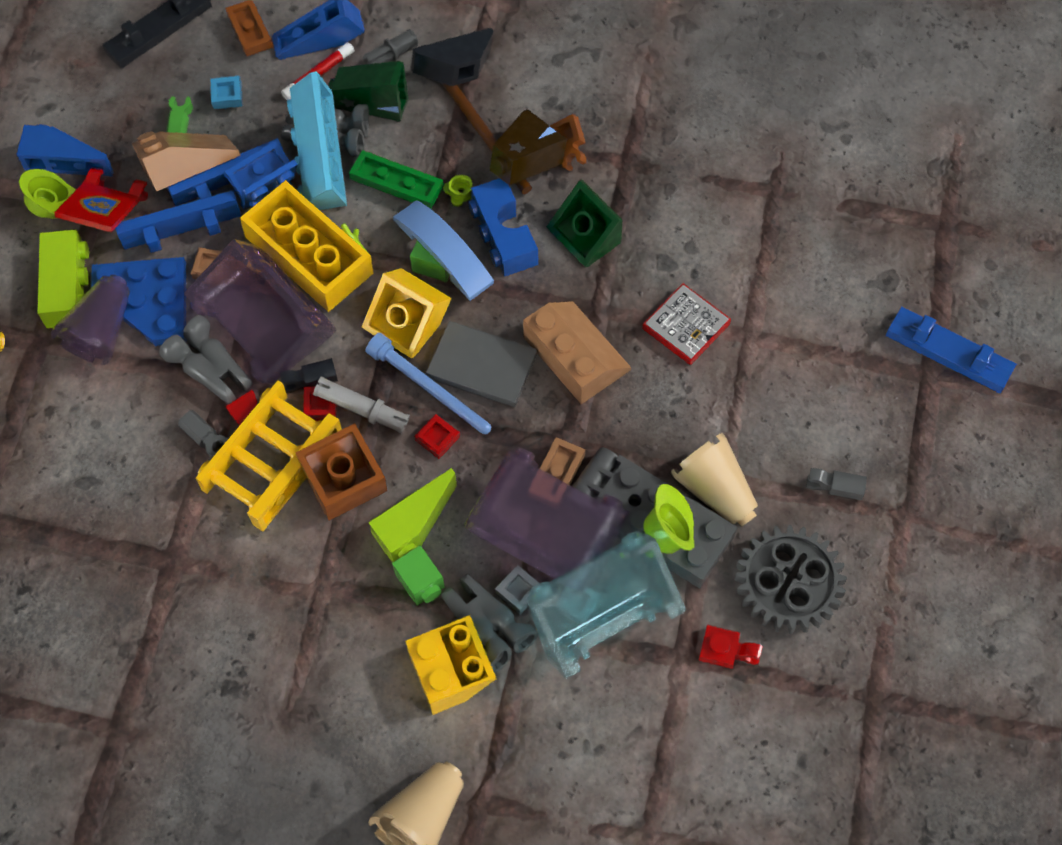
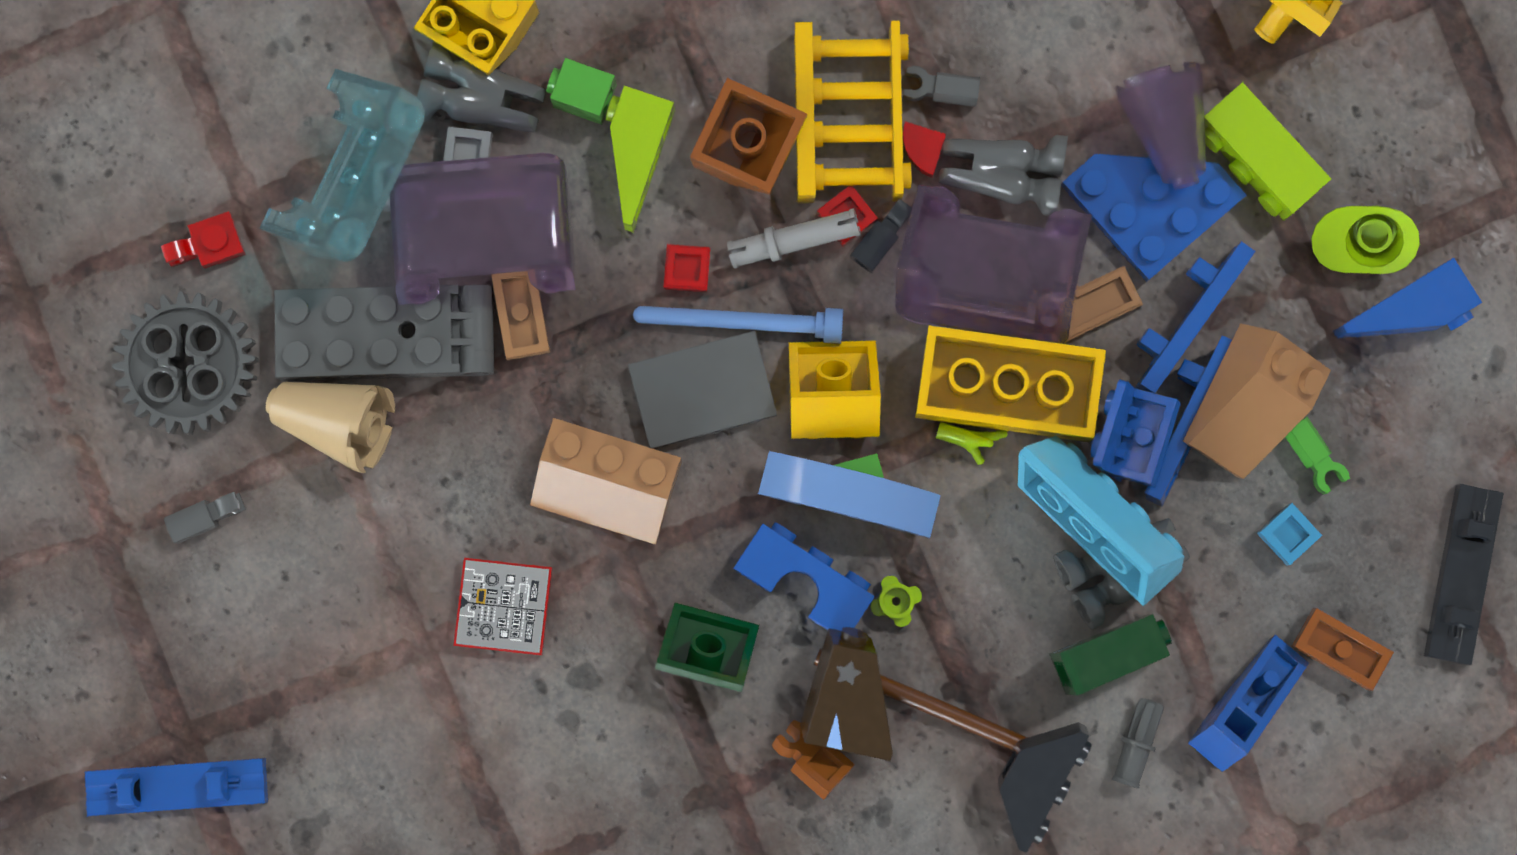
camera: 140 degrees right, 20 degrees up
red flag [54,168,148,232] -> none
red bar [281,42,354,100] -> none
green plate [349,150,444,209] -> none
lime piece [643,484,694,555] -> none

